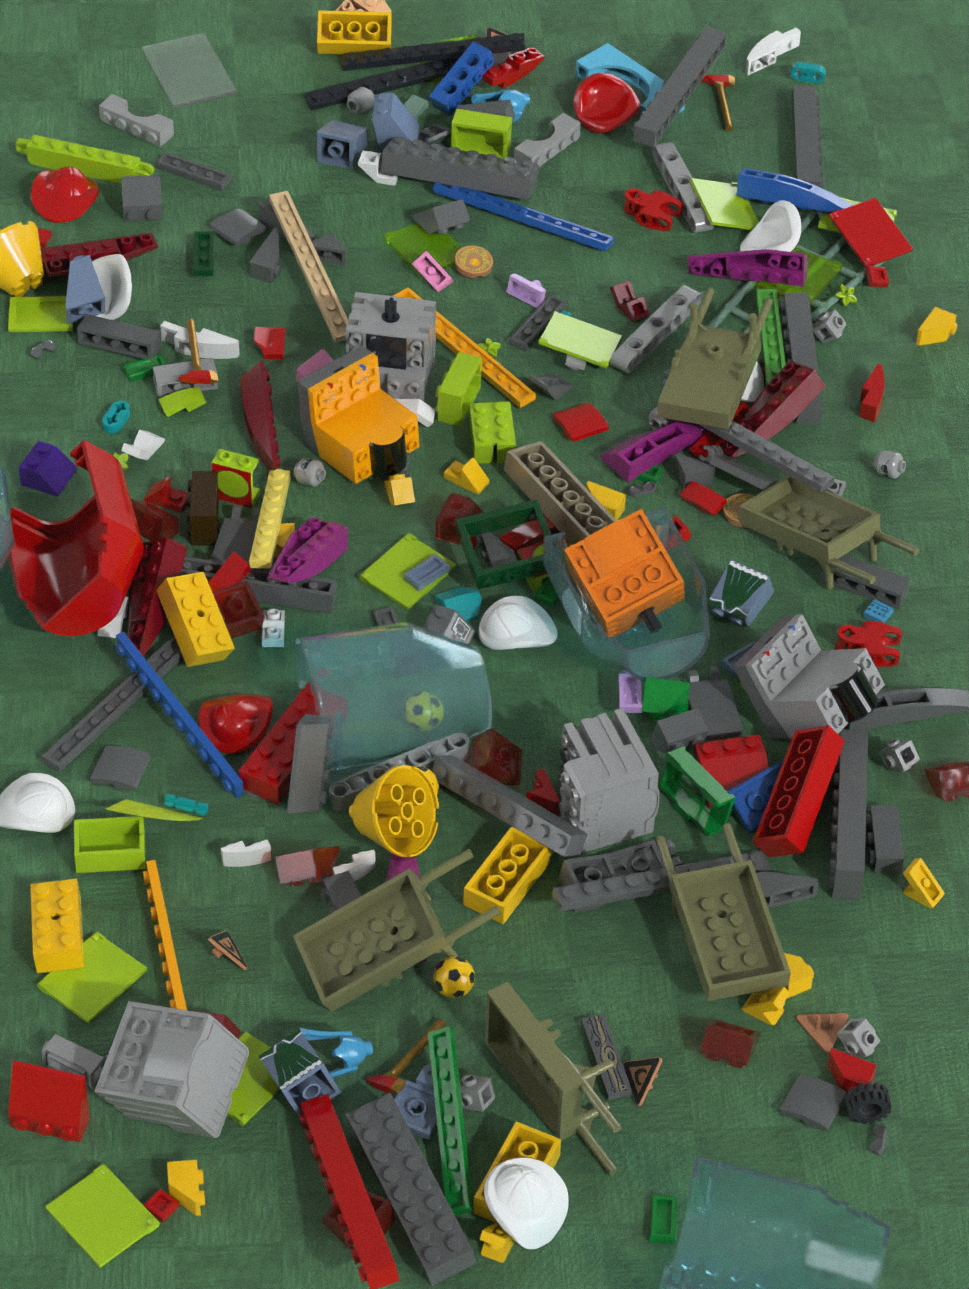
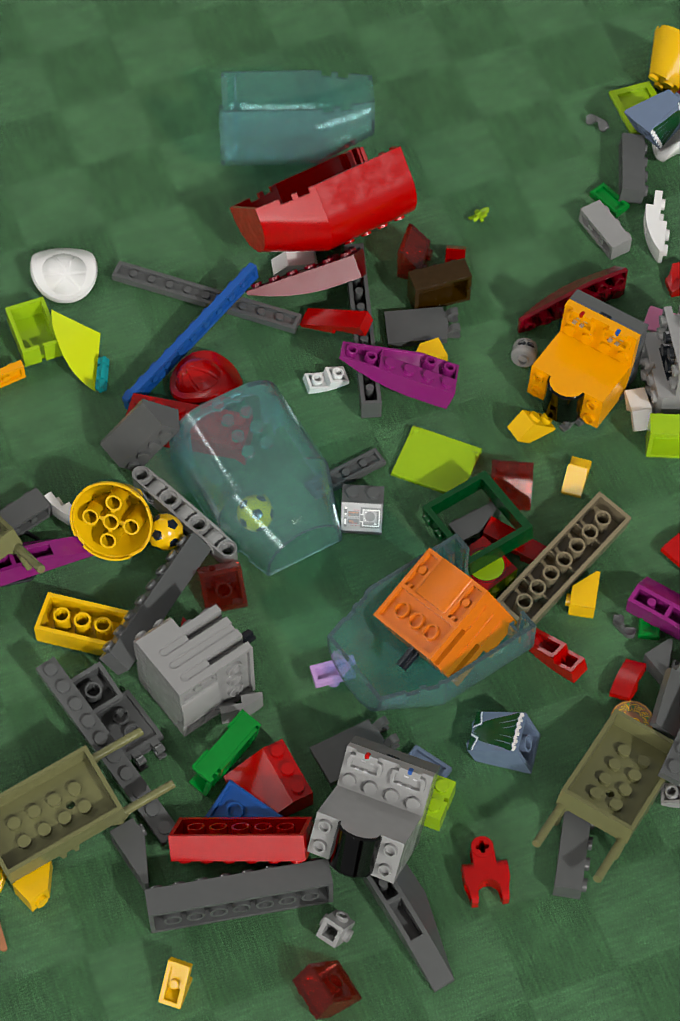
camera: 75 degrees right, 10 degrees up
dark purple slope [19,441,77,497] -> none
dark grey slope [90,746,151,790] -> none
teal beam [102,401,130,434] -> none
white slope [121,429,165,460] -> none
yellow brick [156,572,235,667] -> none
lime slope [159,387,207,417] -> none
piece [179,319,218,384] -> none
lime panel [212,449,260,508] -> none
clear red slope [212,581,265,639] -> none
white slope [221,840,271,867] -> none
light yellow plate [249,469,291,568] -> none
clear red slope [275,846,340,887] -> none
sand blue tile [404,554,450,591] -> none
teal slope [434,587,482,622] -> none
lime piece [469,401,516,464] -> none
white piece [478,596,558,650] -> none
green slope [642,677,690,723] -> none
dark grey slope [650,708,709,754] -> none
dark azure tile [863,599,893,623] -> none
dark grey brick [866,805,904,873] -> none

